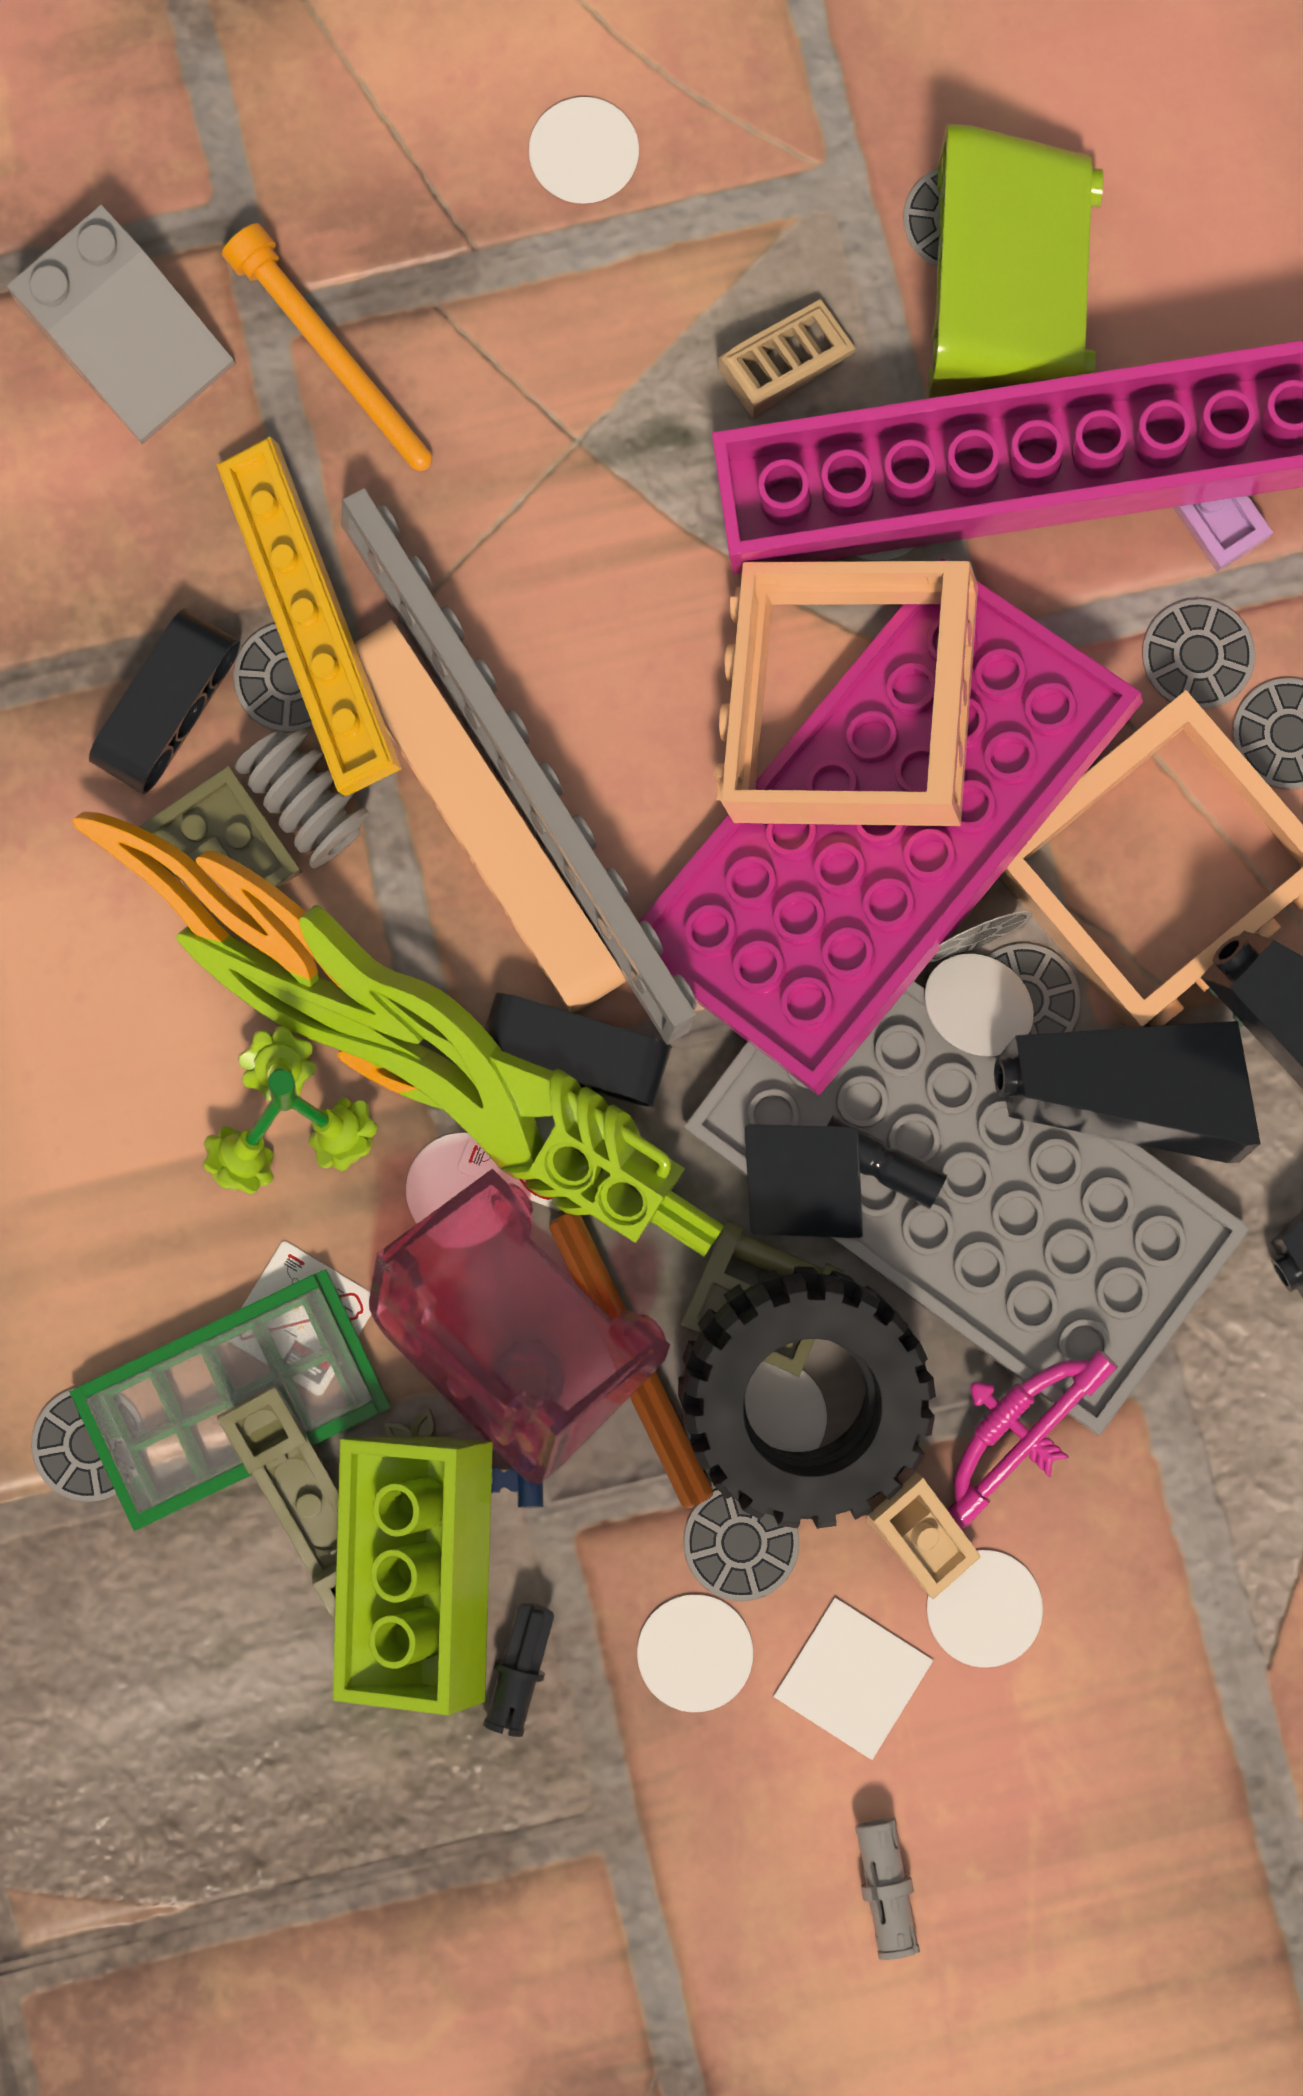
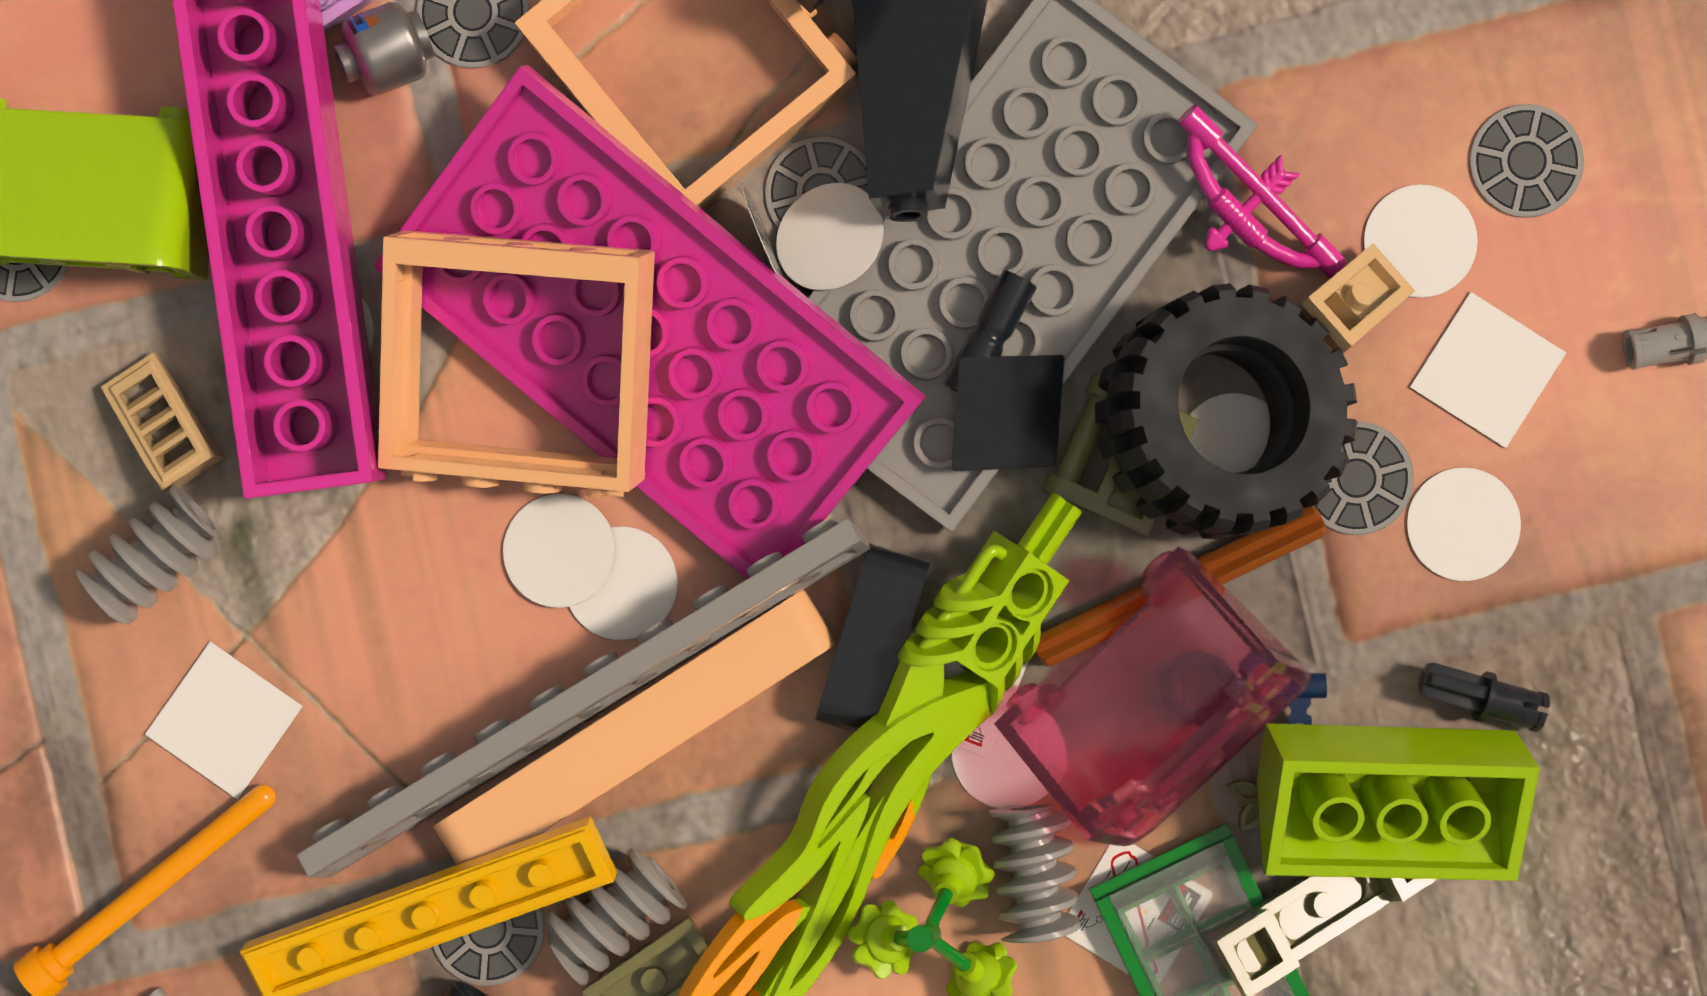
camera: 85 degrees left, 5 degrees up
none -> light grey piece [75,485,221,624]
none -> white sticker [145,641,303,800]
none -> flat silver head [333,2,434,95]
none -> white sticker [503,494,616,608]
none -> white sticker [570,526,678,640]
none -> light grey piece [989,805,1081,943]
none -> sticker [1470,104,1584,217]

